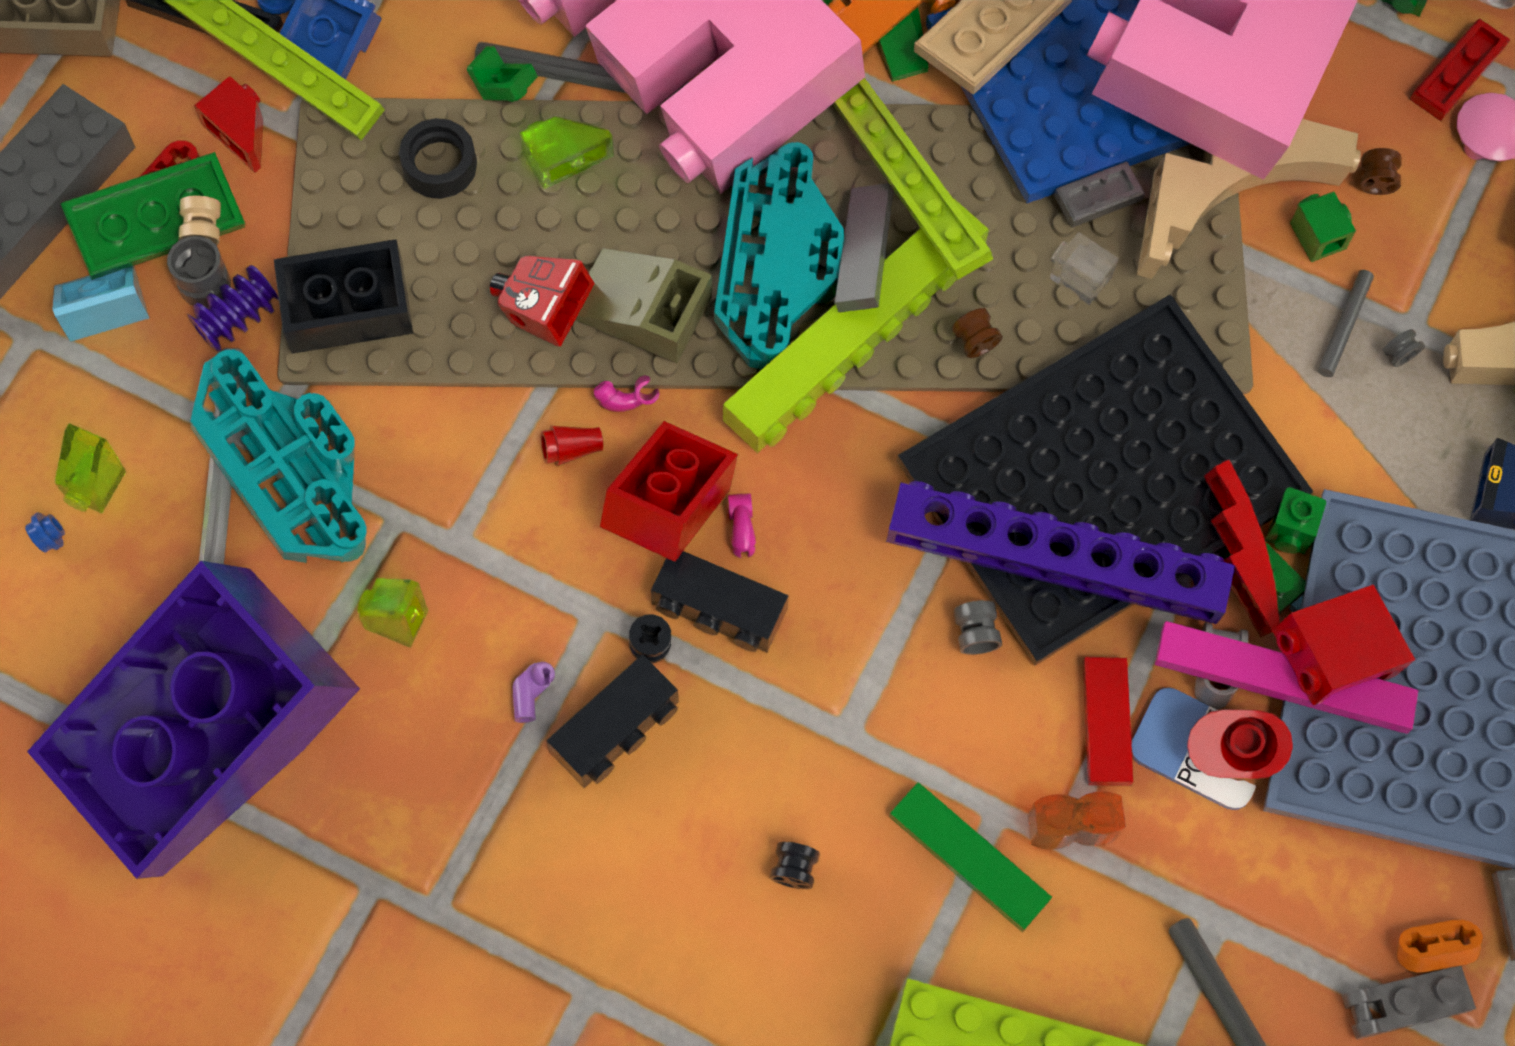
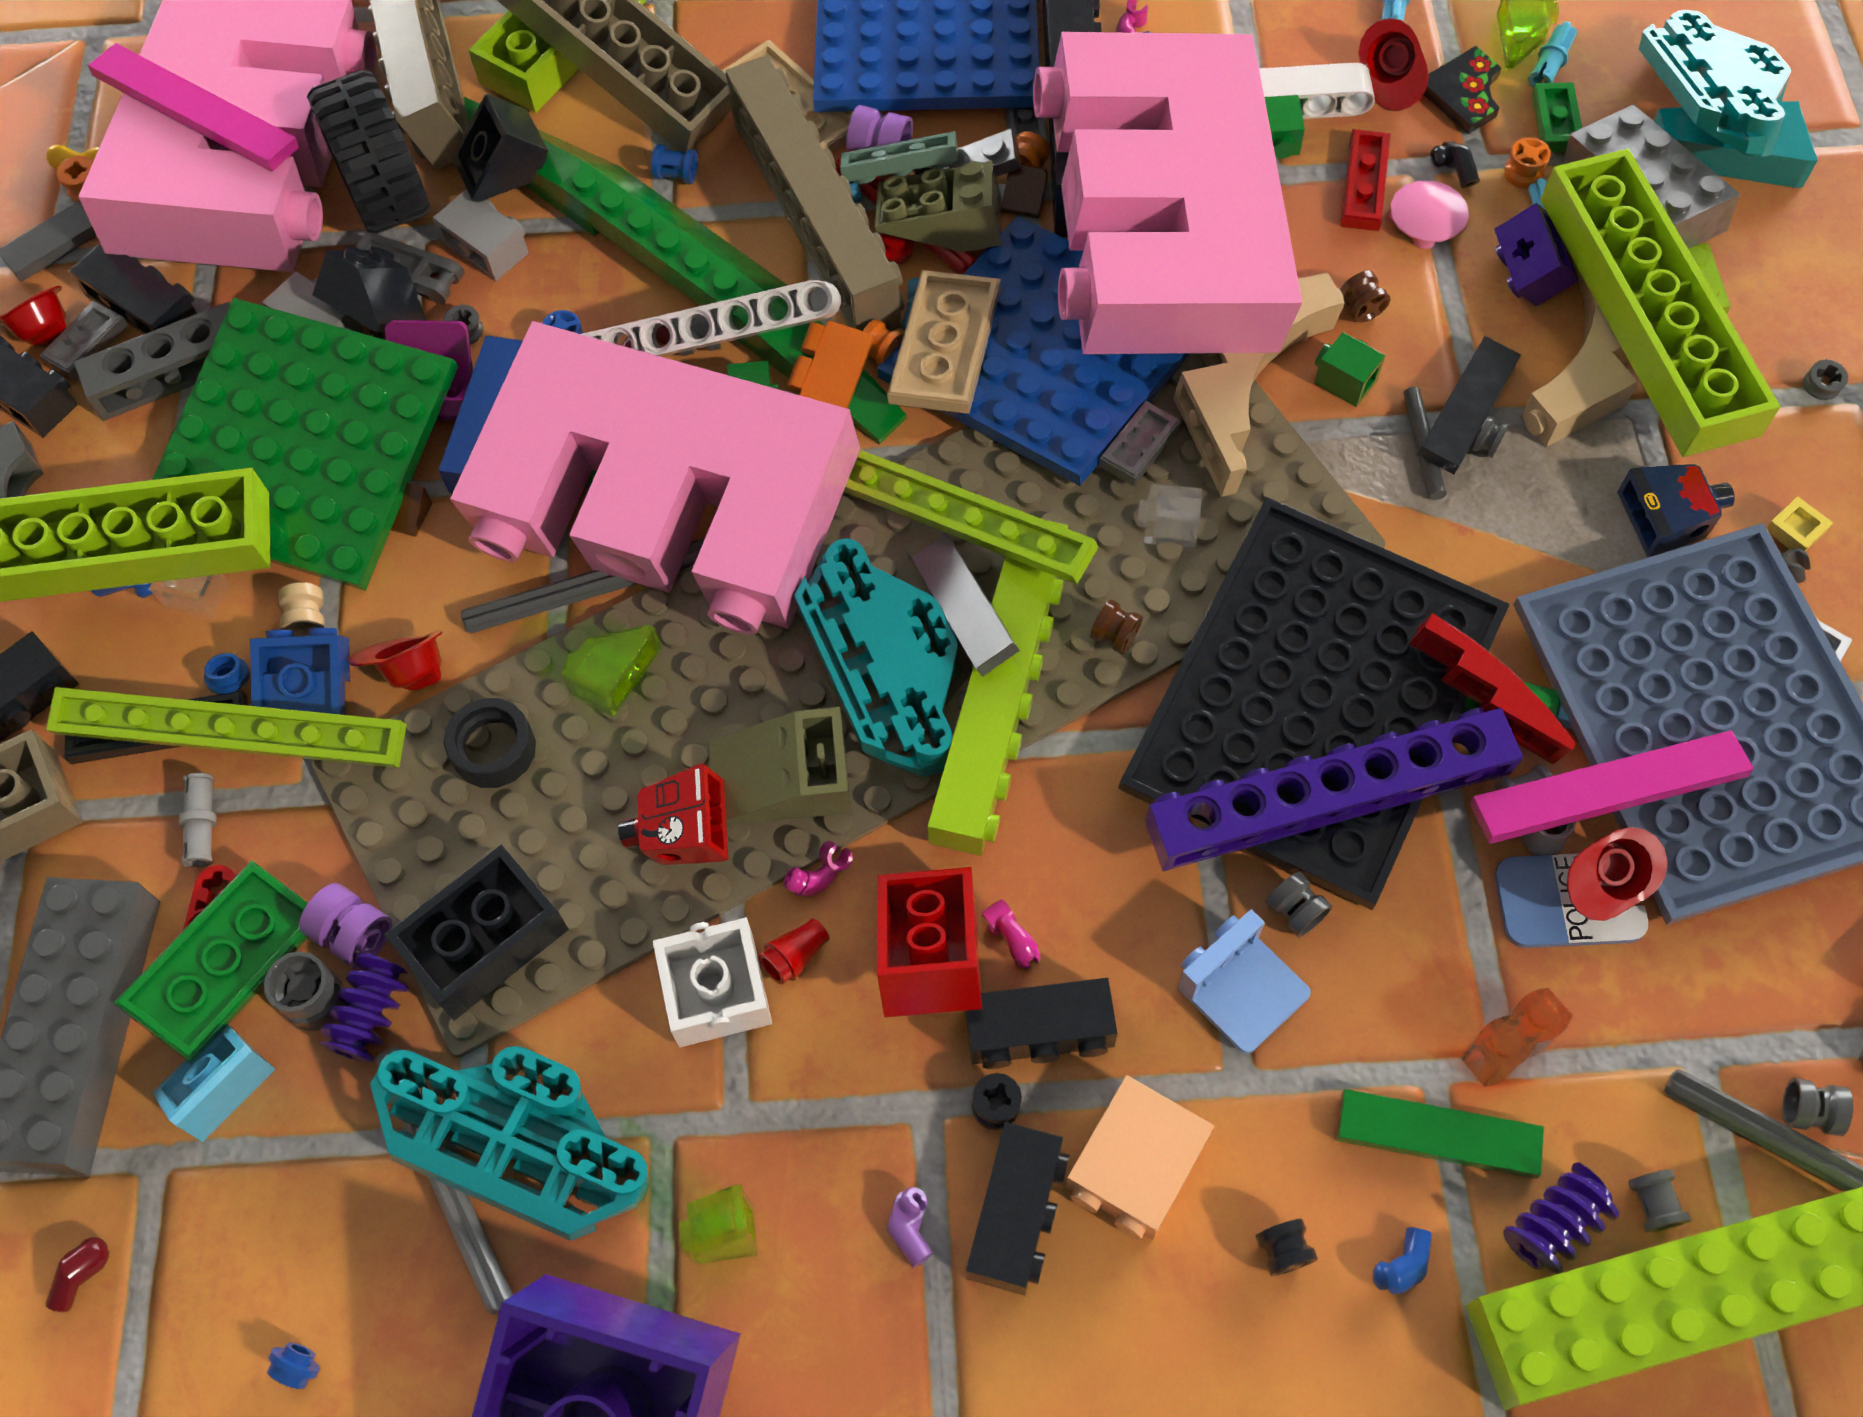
camera: 25 degrees left, 5 degrees down
clear neon green slope [55,423,126,513] -> none
tan wheel [179,196,221,245] -> none
red slope [194,76,263,173] -> none
green bracket [467,46,538,102] -> none
red tile [1083,657,1133,786] -> none
green bracket [1265,487,1326,554] -> none
red panel [1273,584,1416,705] -> none
none -> light grey pin [178,773,217,868]
none -> medium lavender wheel [299,883,392,968]
none -> red piece [347,630,443,690]
none -> white brick [653,917,773,1048]
none -> light nougat brick [1066,1075,1214,1240]
none -> light blue bracket [1178,909,1311,1054]
none -> blue arm [1373,1227,1432,1294]
none -> black tile [1417,336,1521,475]
none -> dark purple piece [1503,1162,1619,1274]
none -> dark grey bush [1628,1170,1692,1233]
none -> dark grey wheel [1782,1078,1853,1137]

